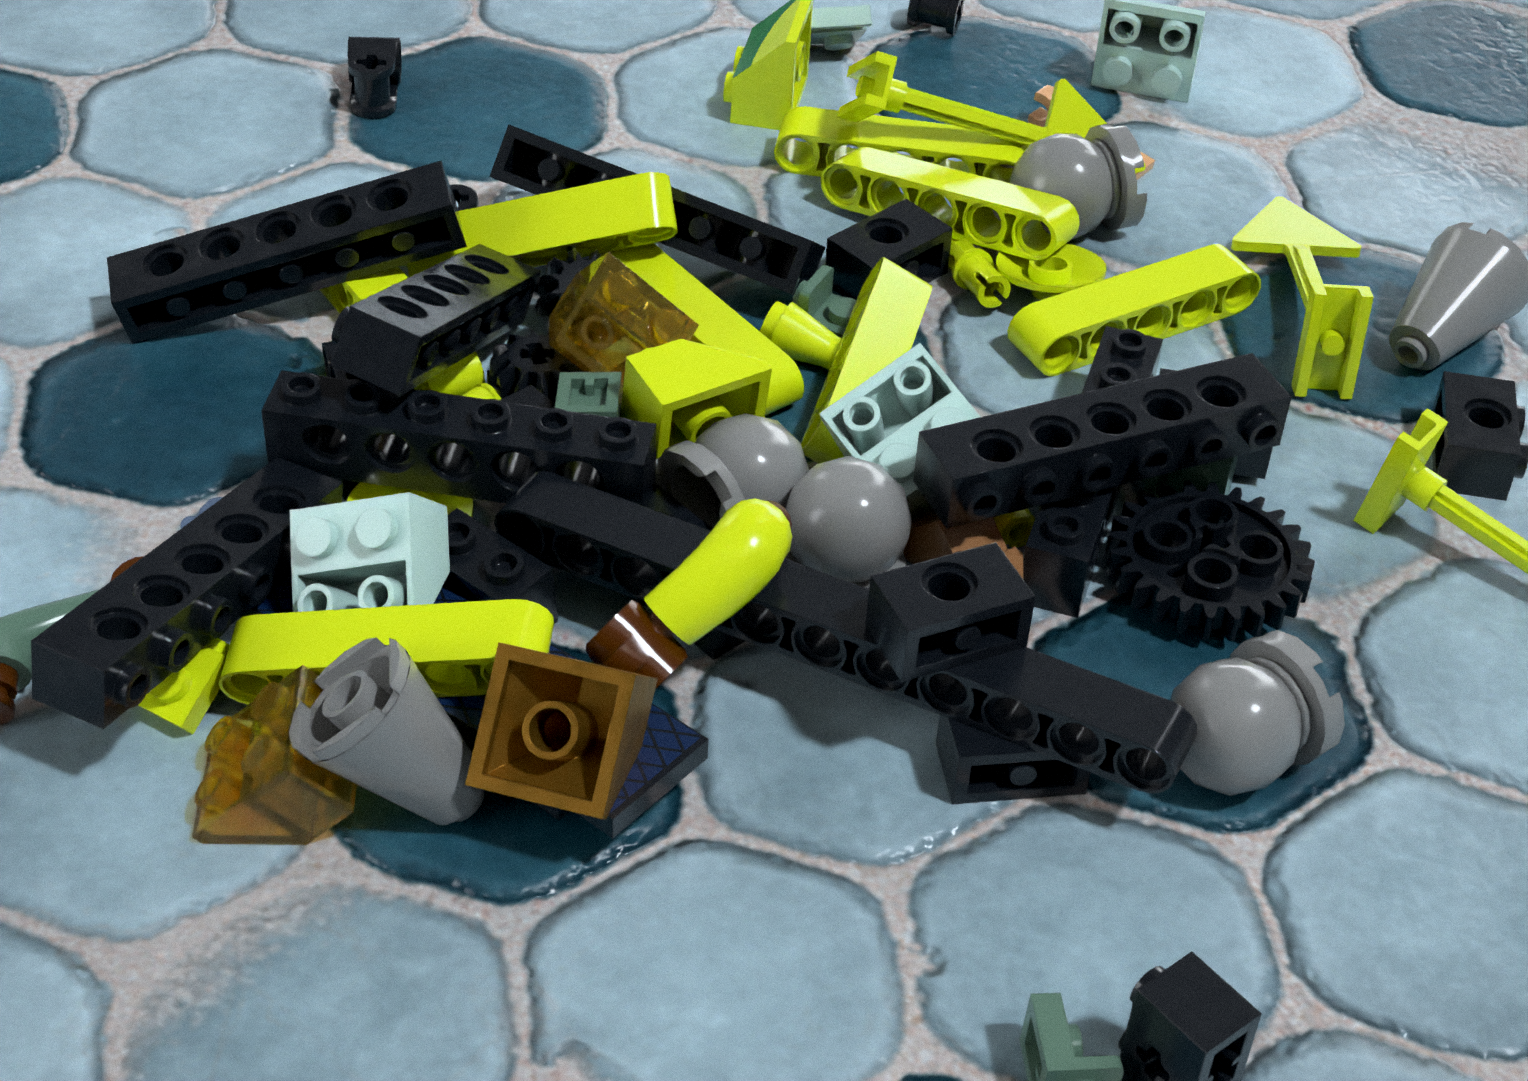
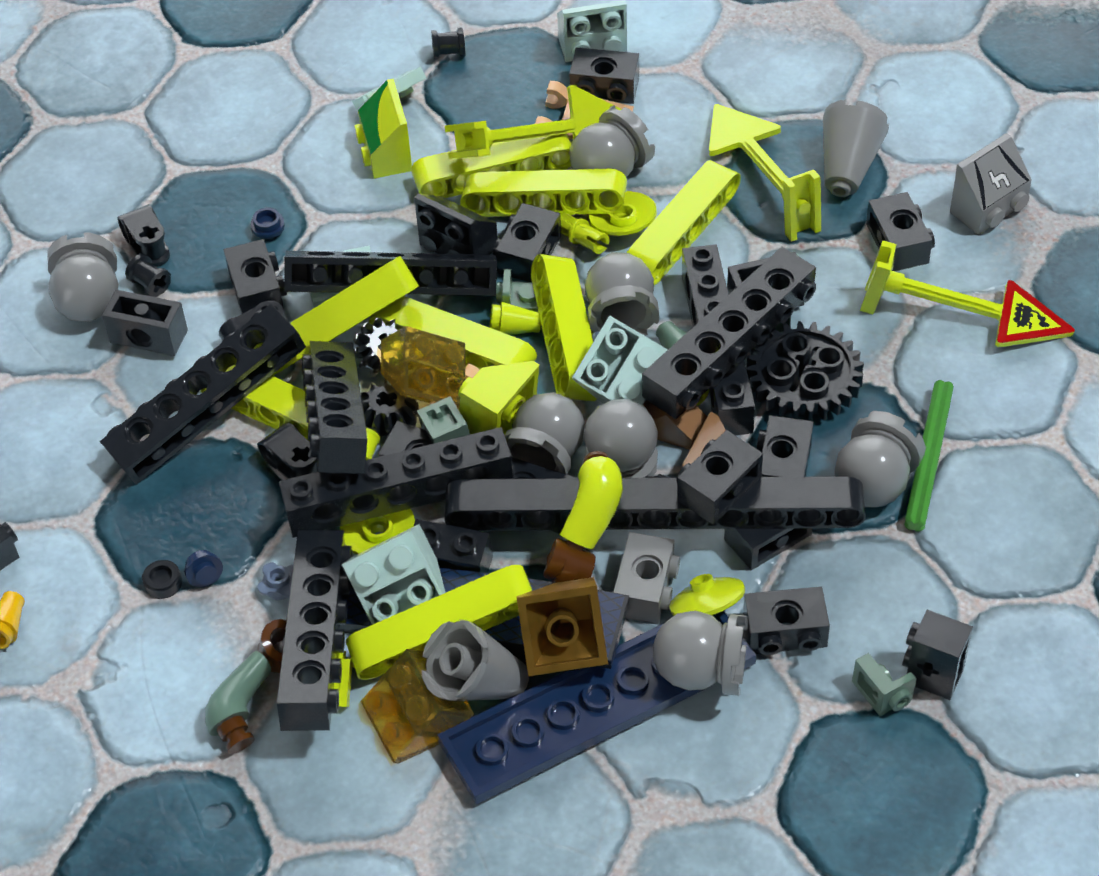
camera: 20 degrees left, 10 degrees up
none -> light grey tile [47,232,118,322]
none -> black brick [102,290,188,356]
none -> black bush [125,254,171,297]
none -> black tile [142,560,182,599]
none -> dark blue plate [184,550,223,587]
none -> black brick [223,239,287,314]
none -> dark blue plate [251,207,285,239]
none -> black slope [414,193,498,255]
none -> dark blue plate [437,611,756,805]
none -> black brick [569,48,639,104]
none -> light grey tile [585,252,659,336]
none -> light grey brick [613,532,680,624]
none -> light grey tile [653,610,748,696]
none -> neon yellow dish [669,574,745,616]
none -> black brick [743,586,830,655]
none -> brick [757,415,814,477]
none -> bright green axle [904,380,954,532]

